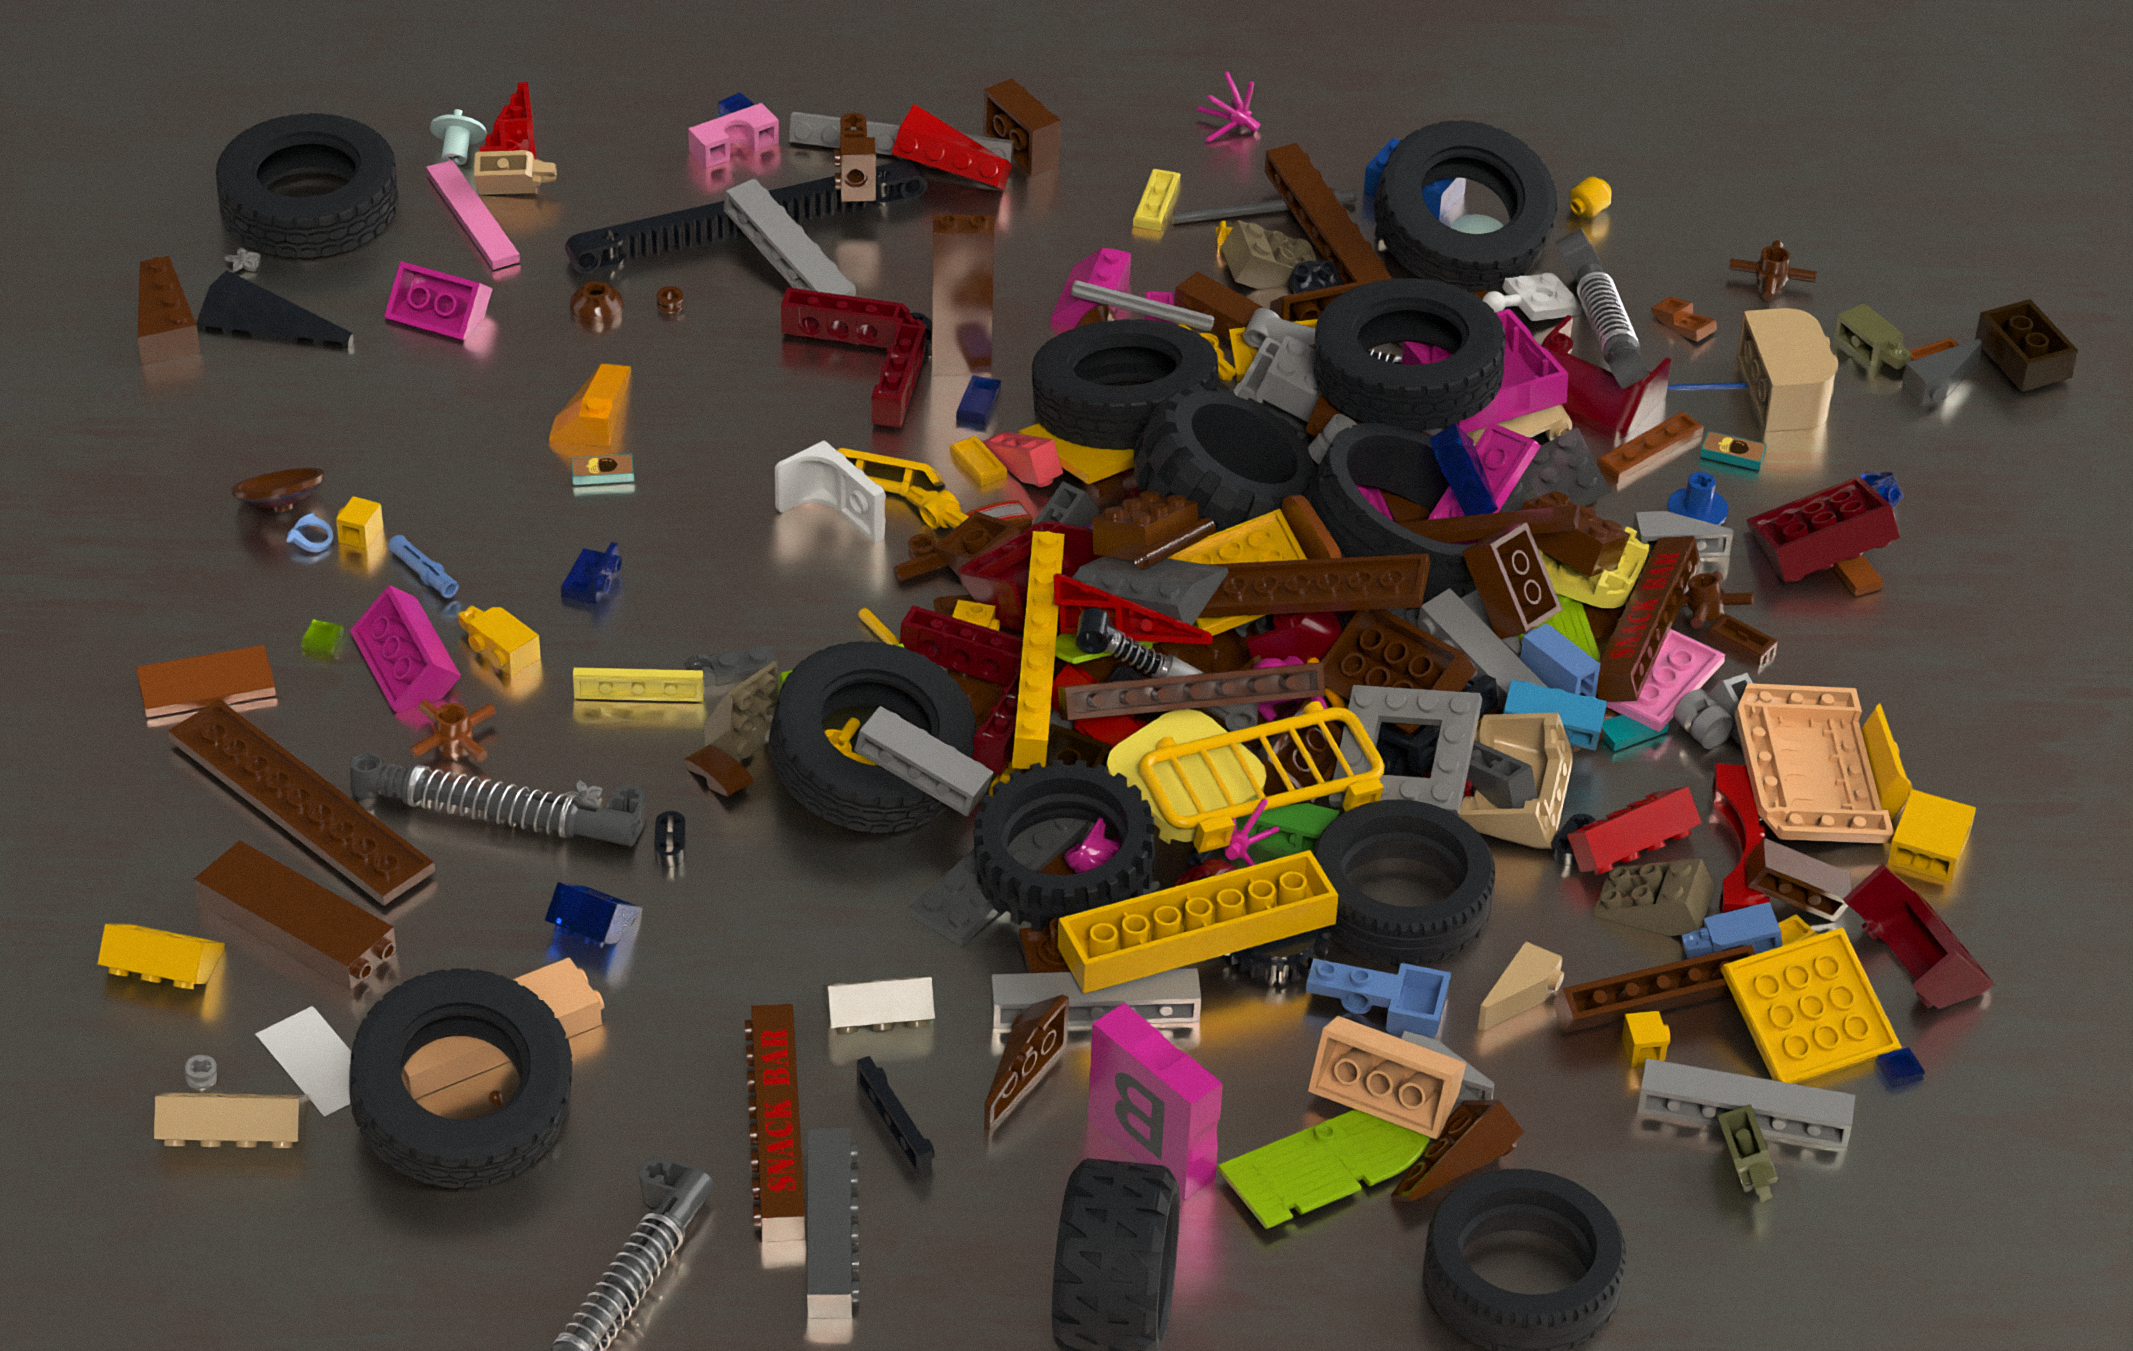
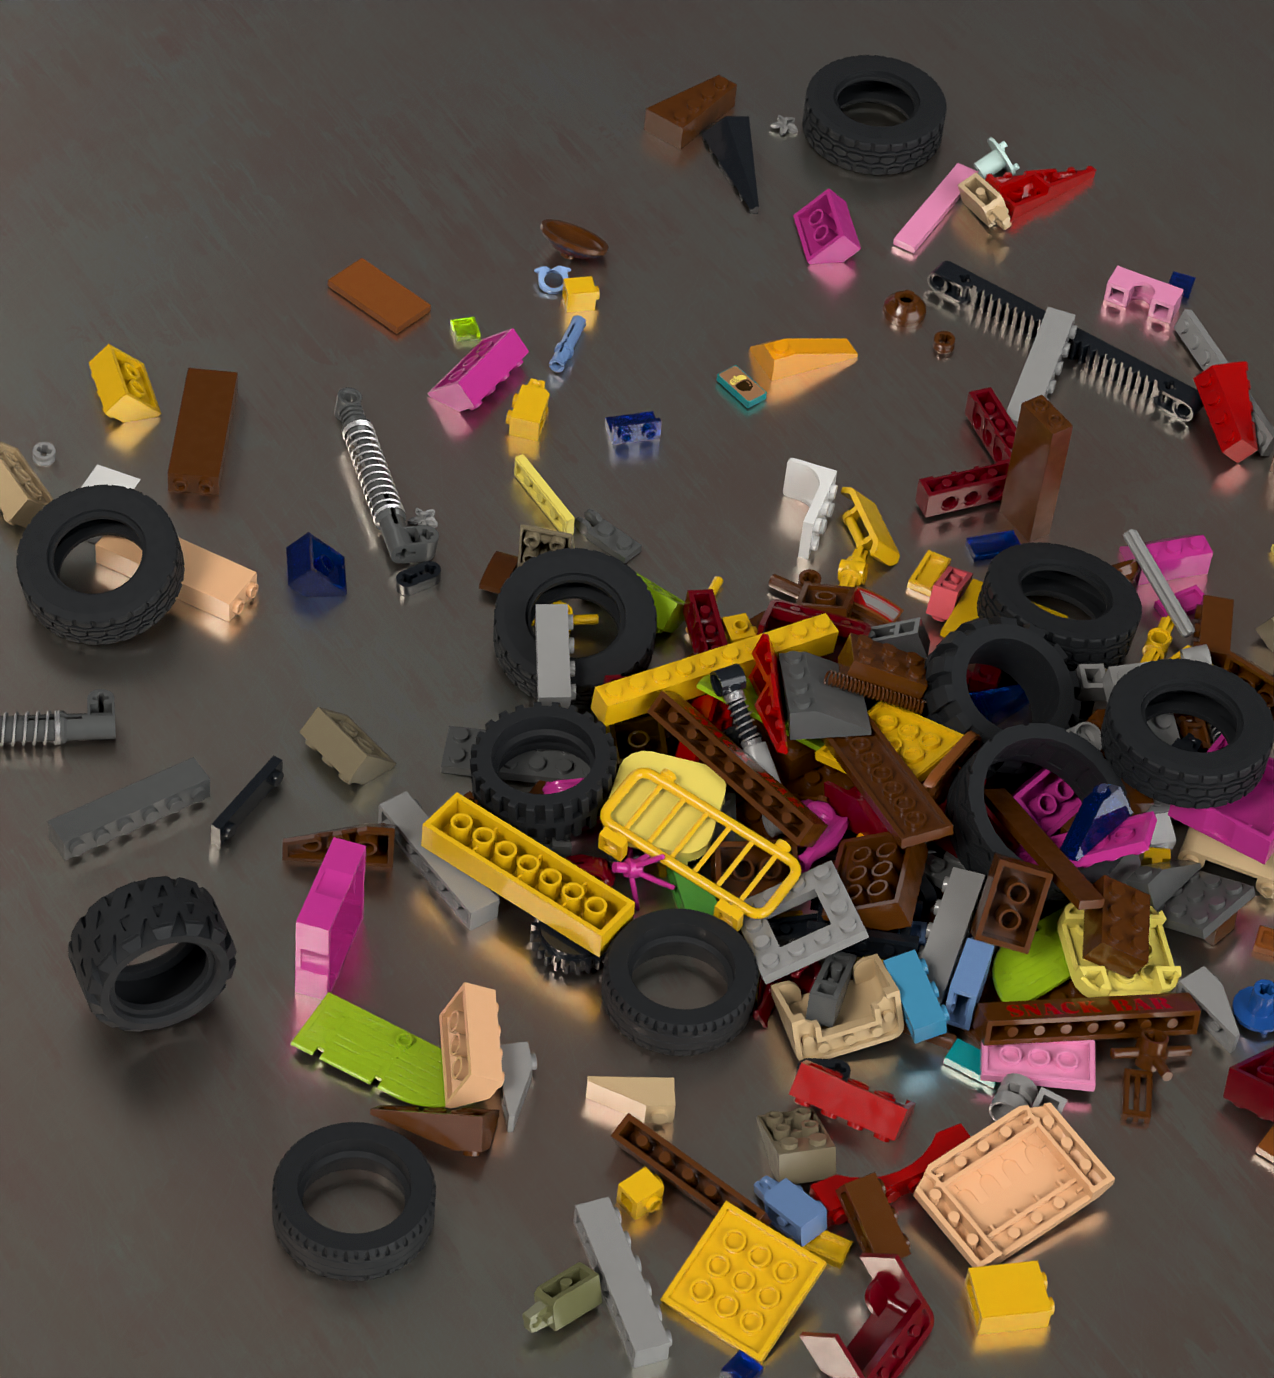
camera: 55 degrees right, 5 degrees up
reddish brown plate [168,699,435,906] -> none
dark orange bar [409,700,496,762] -> none
reddish brown brick [745,1004,805,1242] -> none
reddish brown brick [834,113,876,202] -> none
medium blue plate [1306,958,1451,1038] -> none
yellow piece [1861,703,1912,820] -> none

